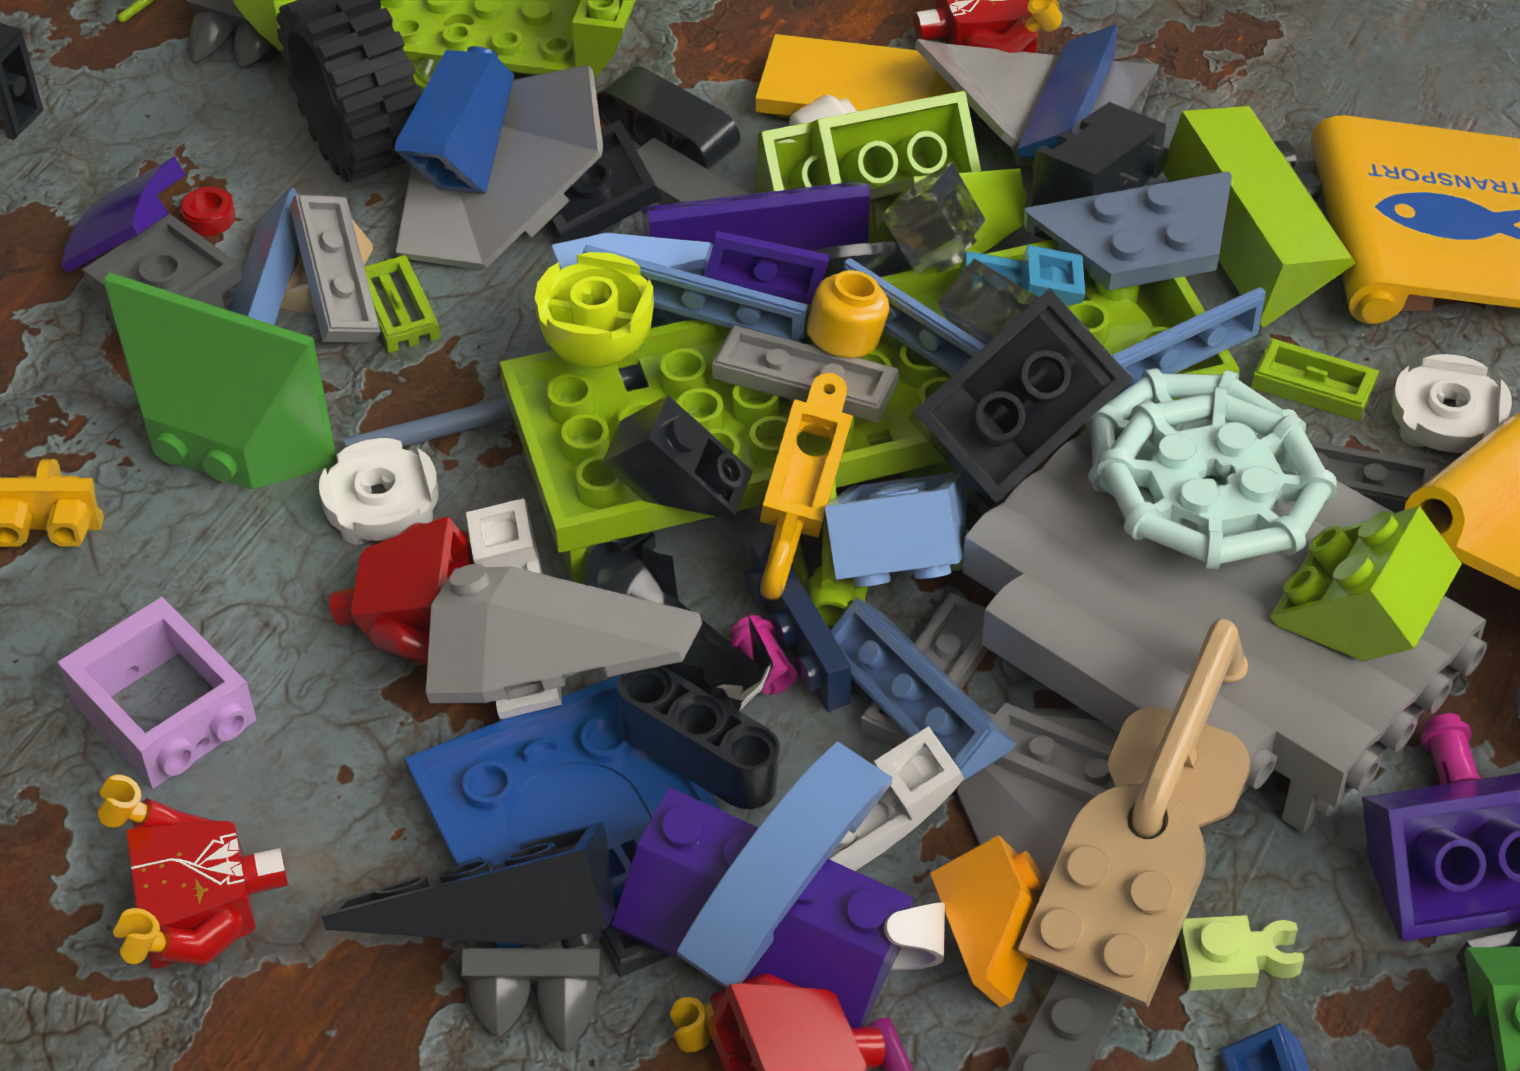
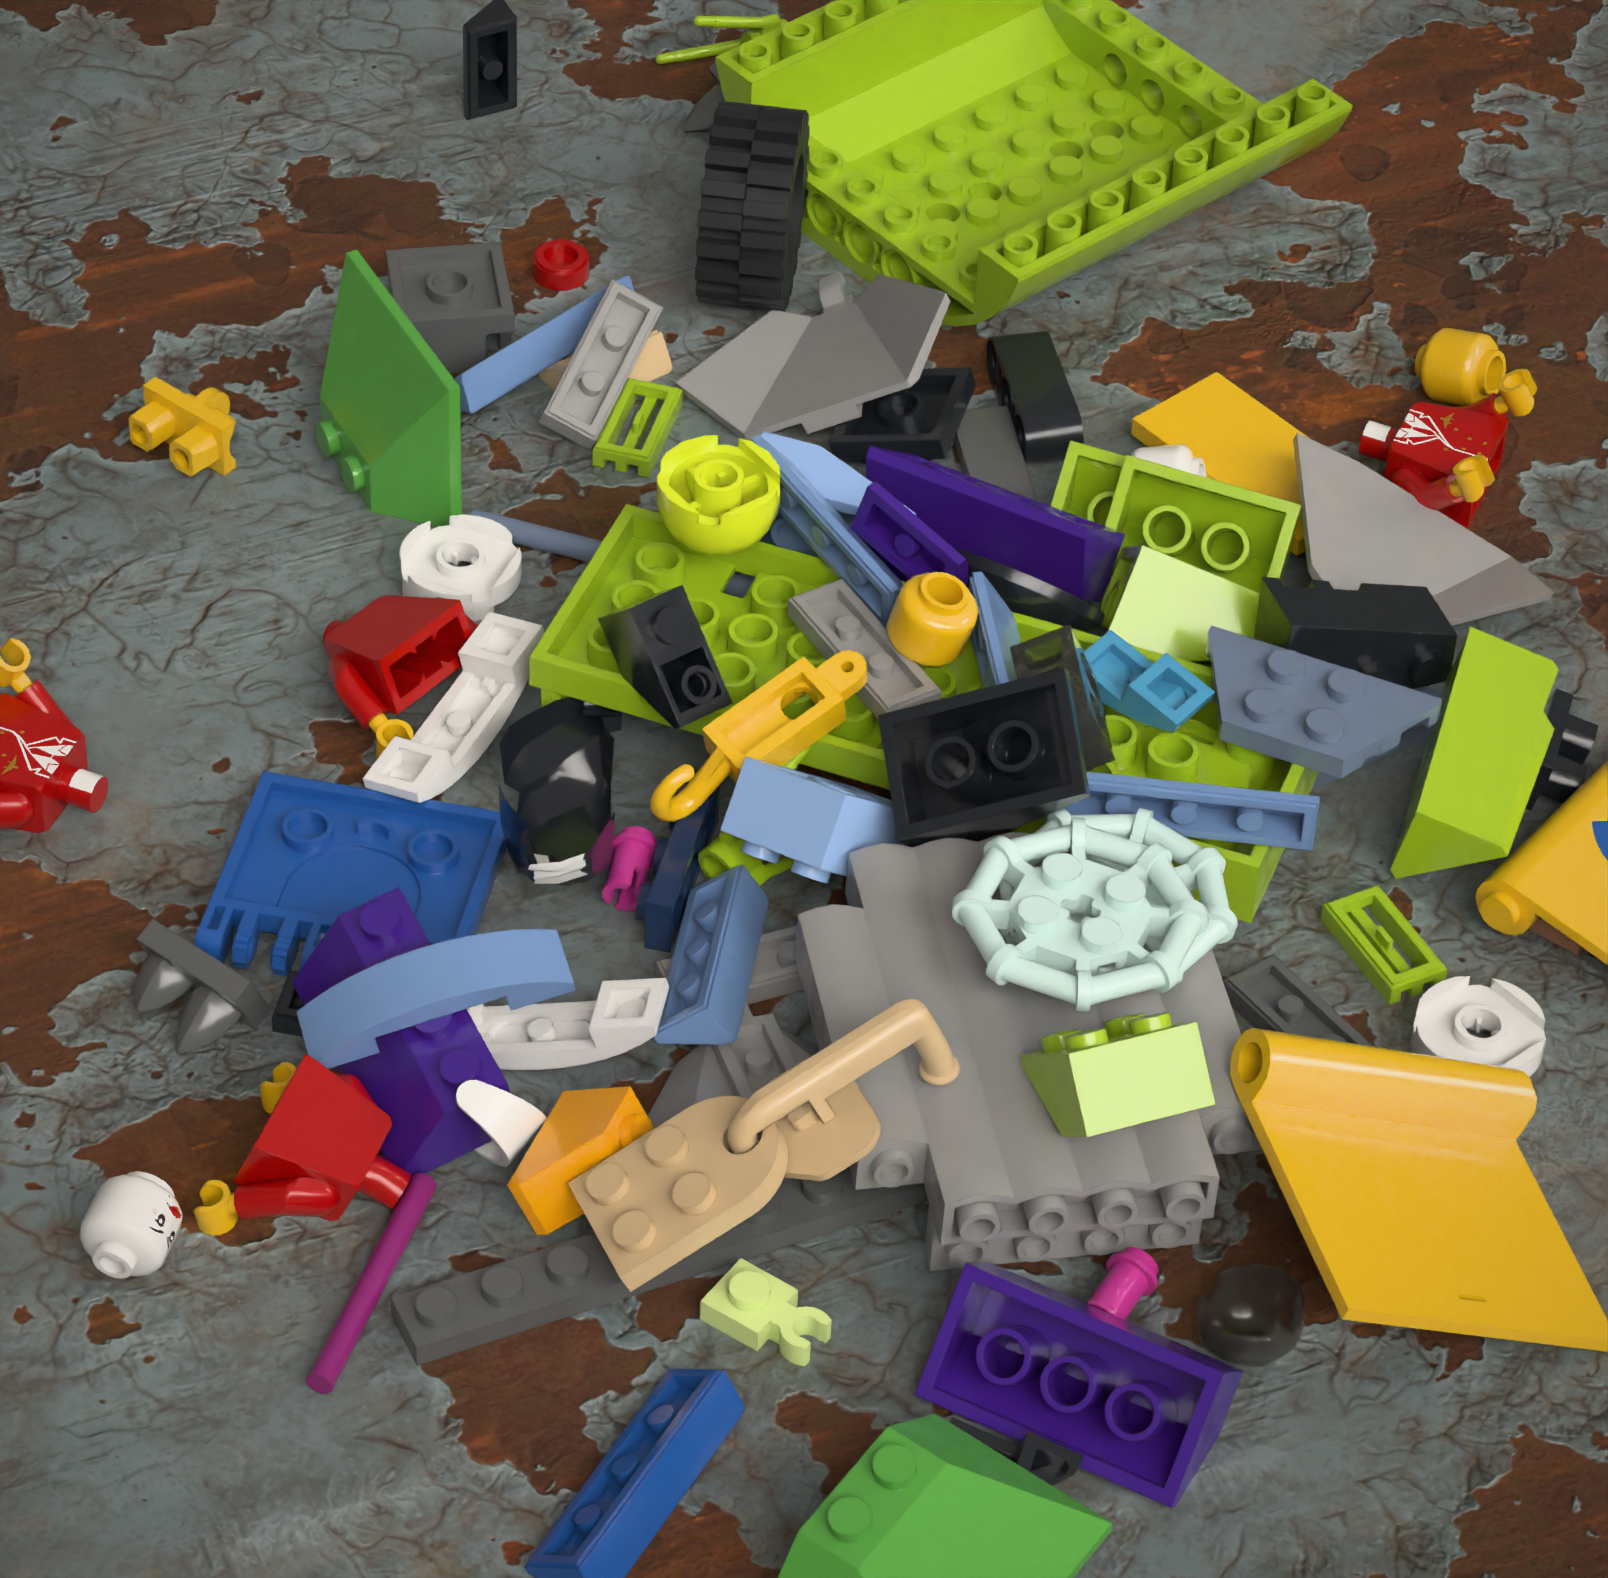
camera: 35 degrees right, 5 degrees down
lavender window [57,597,257,789] -> none
dark purple slope [61,157,186,273] -> none
black wedge [322,821,615,948] -> none
blue slope [394,46,514,194] -> none
light grey wedge [426,564,702,703] -> none
black beam [616,666,780,810] -> none
clear smoke brick [882,162,986,275] -> none
blue slope [1017,25,1117,159] -> none

